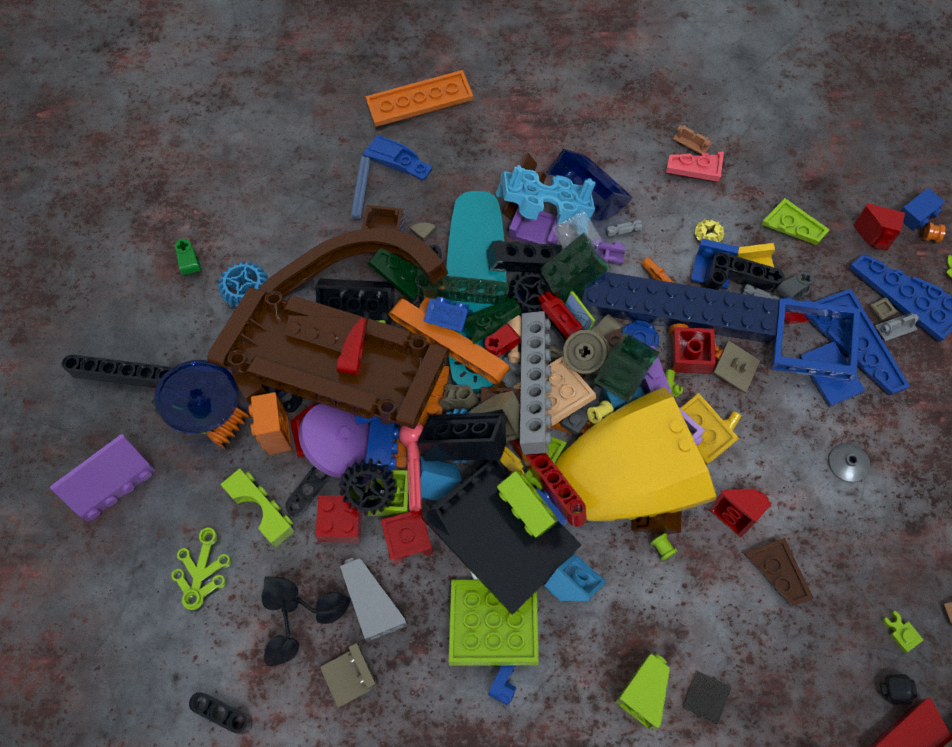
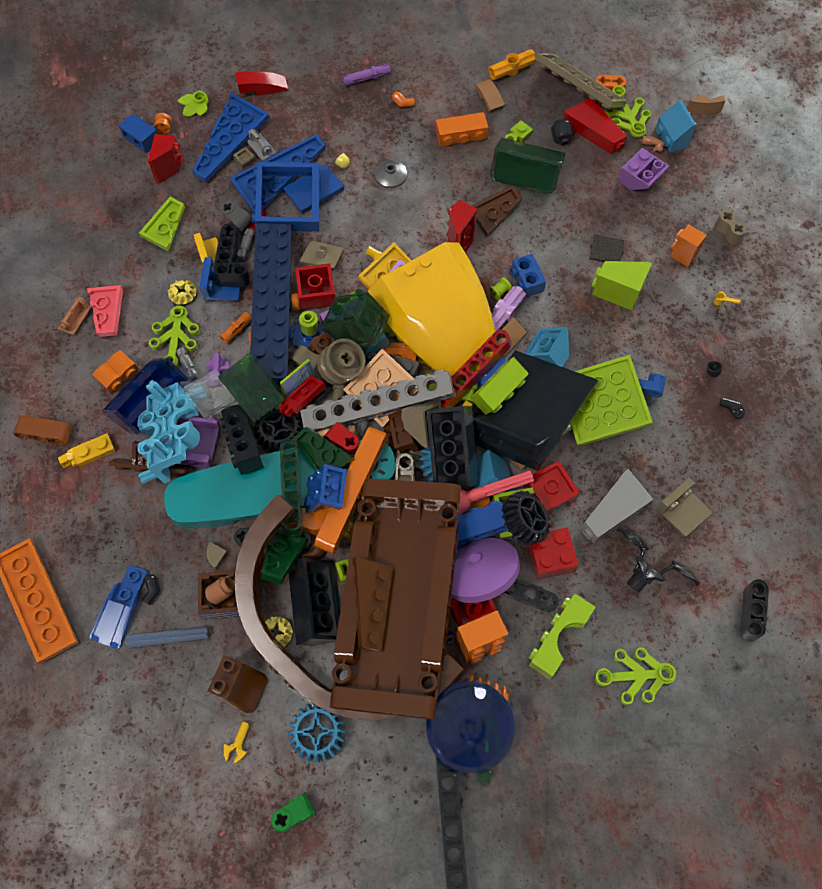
camera: 105 degrees left, 0 degrees up
medium lavender slope [50,434,156,522] -> none
red piece [337,318,367,376] -> none
light yellow bush [587,400,614,424] -> none
none -> dark orange beam [13,415,73,446]
none -> yellow hinge [58,433,115,468]
none -> orange brick [92,350,139,394]
none -> black arm [142,574,160,605]
none -> lime plant [149,306,200,371]
none -> nougat brick [205,576,235,605]
none -> reddish brown hips [207,655,268,714]
none -> yellow bar [224,722,250,765]
none -> light yellow gear [265,616,293,647]
none -> lime brick [299,311,319,336]
none -> light yellow hinge [335,153,350,169]
none -> orange brick [435,112,489,147]
none -> clear green windscreen [490,137,566,194]
none -> lavender piece [491,286,526,331]
none -> medium nougat slope [498,317,527,357]
none -> blue brick [510,253,546,297]

